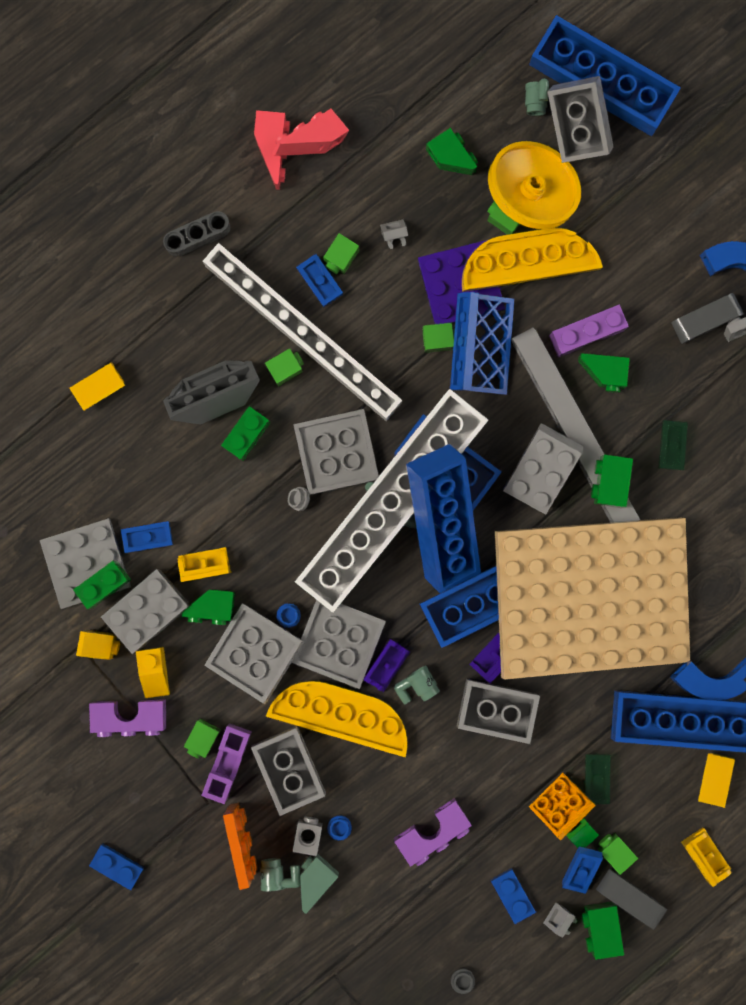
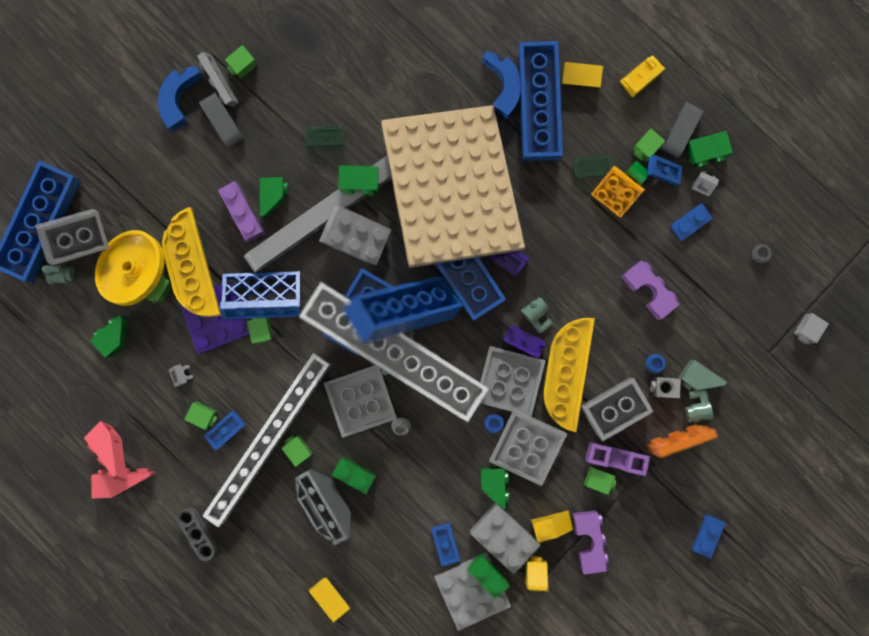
camera: 90 degrees left, 0 degrees up
yellow hinge [177,547,231,582] -> none
light grey brick [456,678,540,744] -> none

